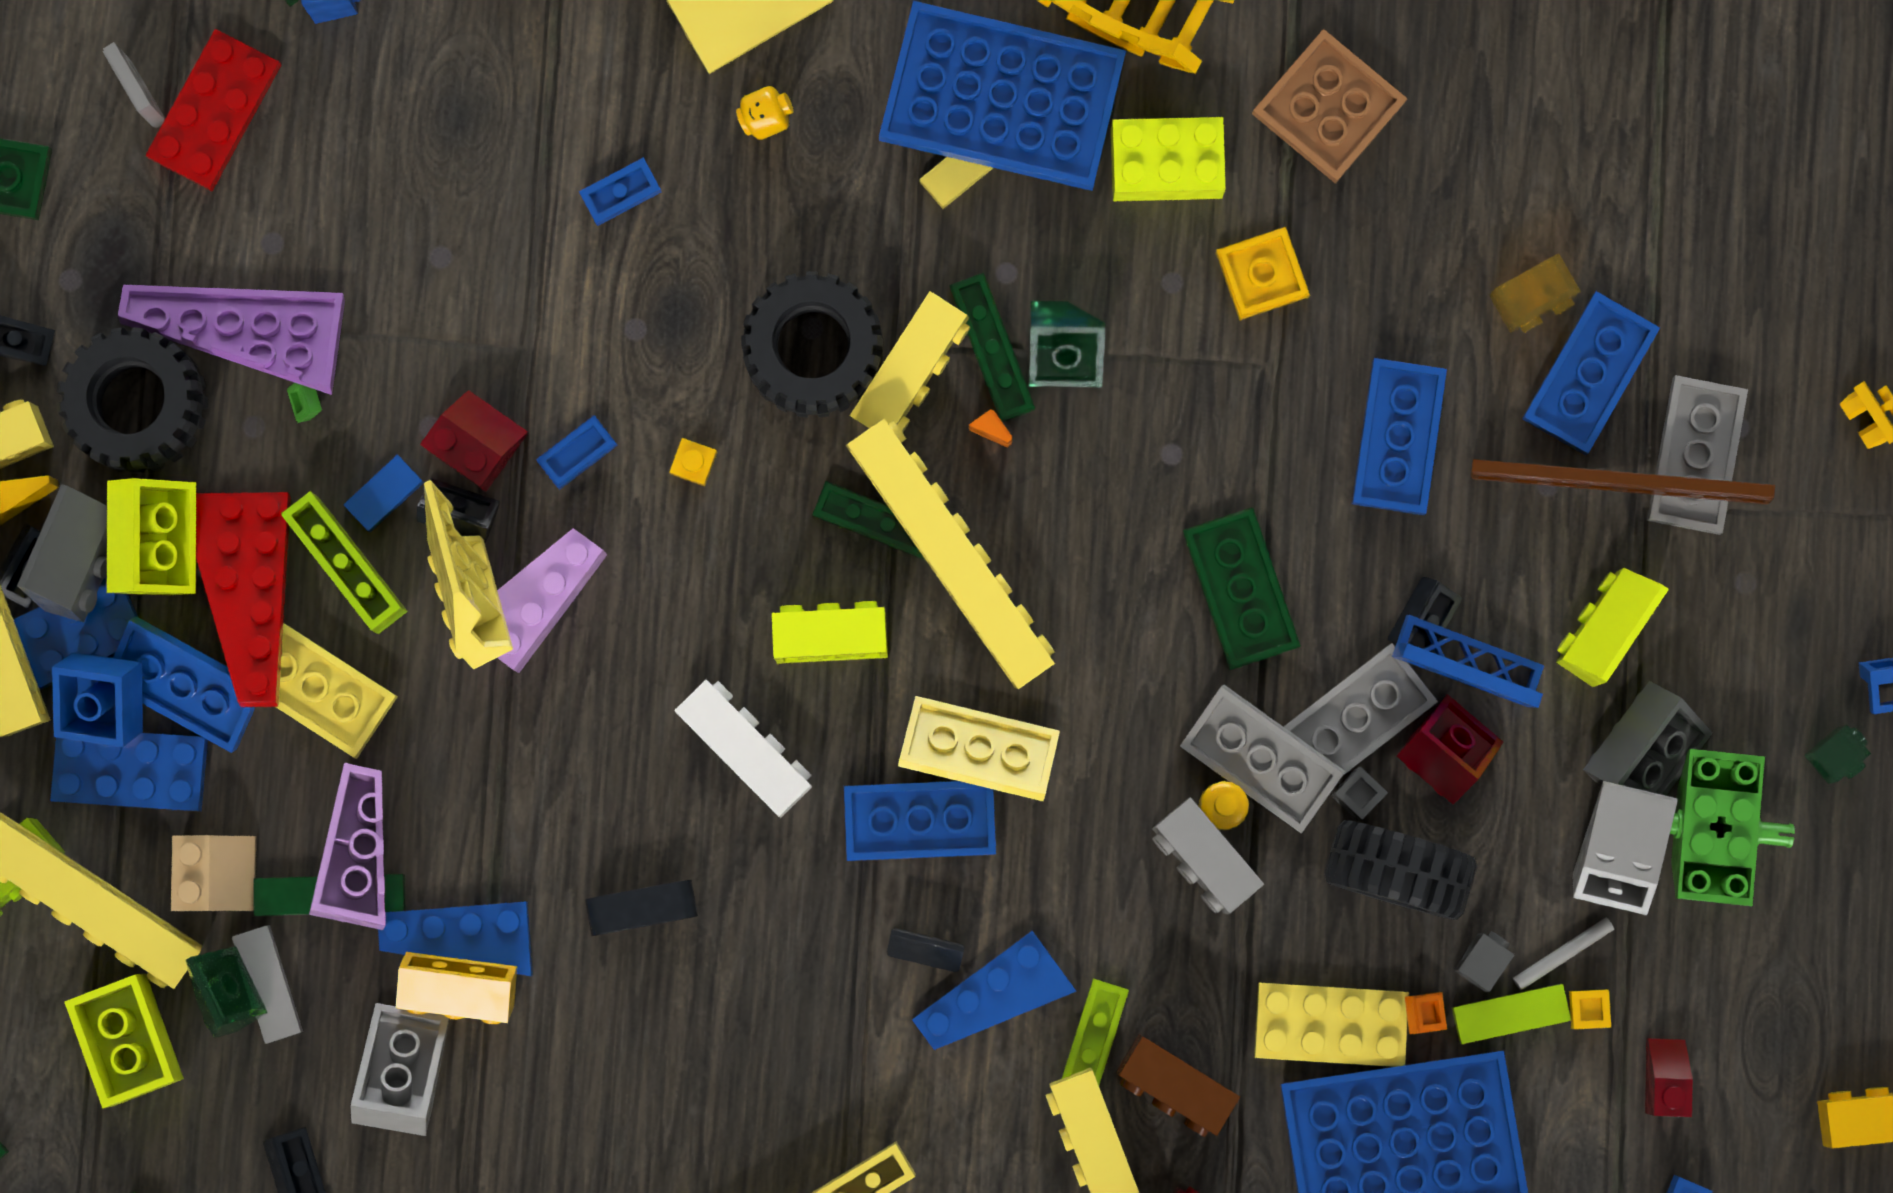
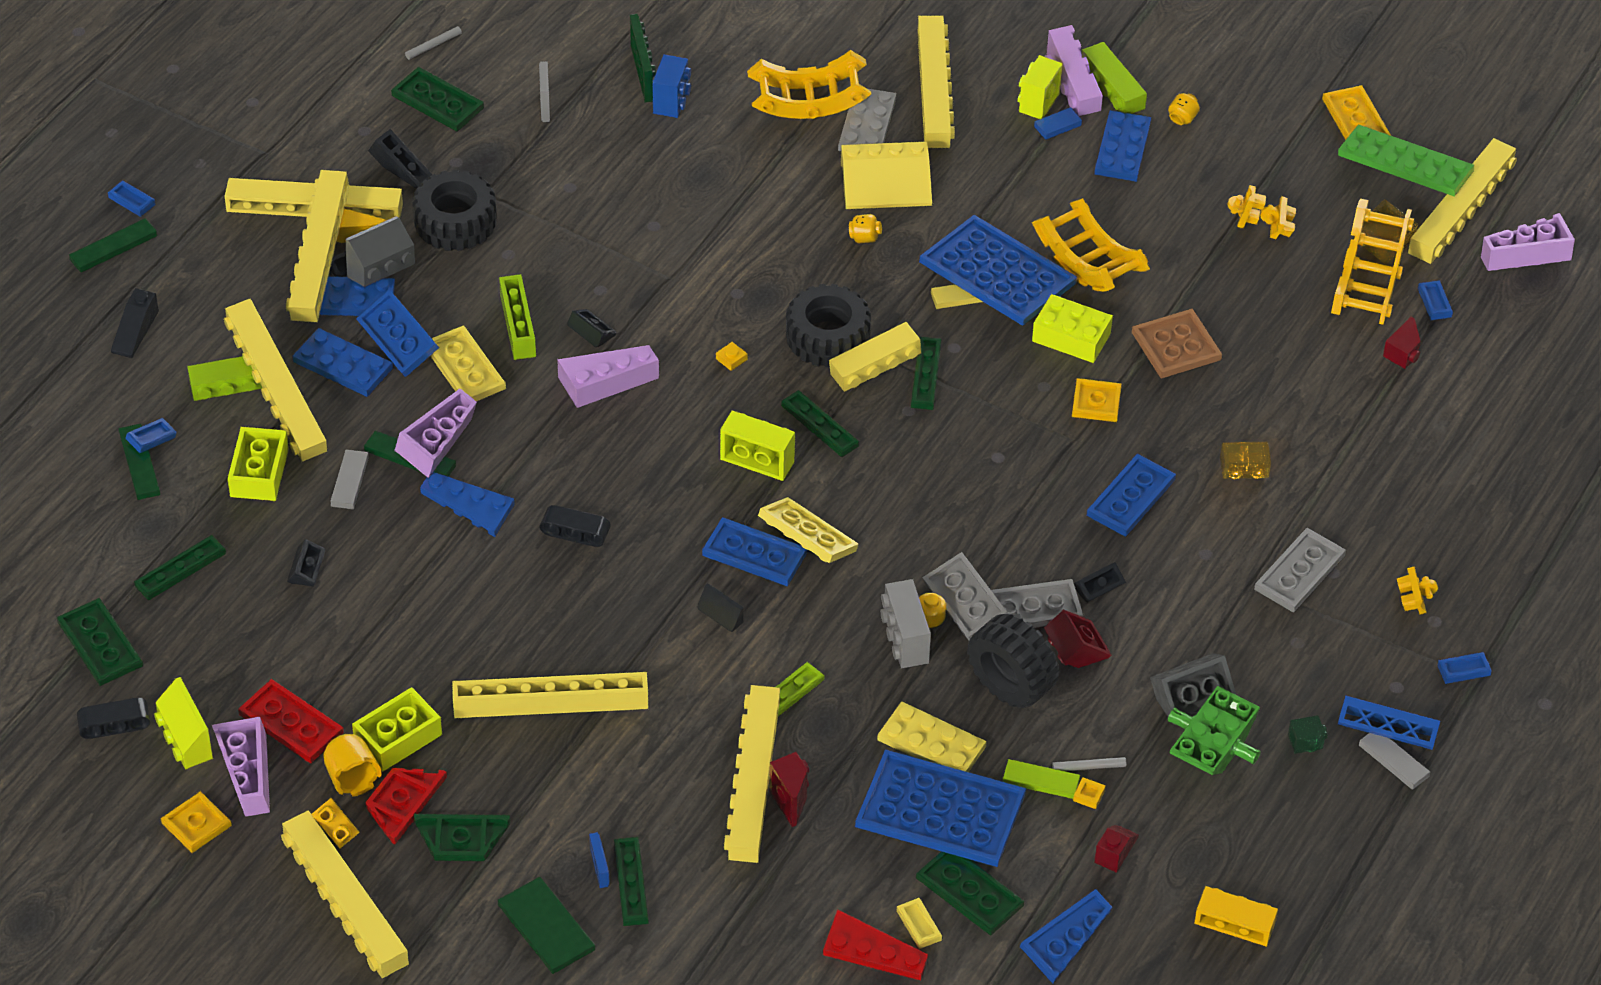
camera: 25 degrees right, 35 degrees down
blue brick [52,653,143,747] -> none
neon yellow brick [107,478,196,595] -> none
medium lavender wing [118,285,345,395] -> none
red plate [145,29,282,191] -> none
tan slope [171,835,256,911] -> none
clear green slope [185,946,268,1038] -> none
red wing [196,492,291,707] -> none
bright green tile [287,382,322,423] -> none
blue tile [343,454,424,532] -> none
light grey slope [351,1003,449,1136] -> none
brick [396,952,517,1024] -> none
dark red slope [420,390,529,492] -> none
light yellow piece [424,480,513,669] -> none
blue tile [536,415,618,490] -> none
blue plate [579,157,662,226] -> none
white brick [674,680,812,818] -> none
light yellow brick [846,419,1055,689] -> none
blue wing [912,931,1076,1050] -> none
orange slope [969,409,1013,447] -> none
clear green slope [1029,301,1105,387] -> none
reddish brown brick [1116,1034,1240,1137] -> none
dark green tile [1182,507,1301,671] -> none
blue fence [1392,615,1544,708] -> none
orange tile [1405,992,1447,1034] -> none
dark grey brick [1453,931,1514,992] -> none
reddish brown tile [1471,459,1775,505] -> none
blue plate [1522,291,1660,456] -> none
neon yellow slope [1556,568,1669,687] -> none
light grey slope [1573,781,1678,915] -> none

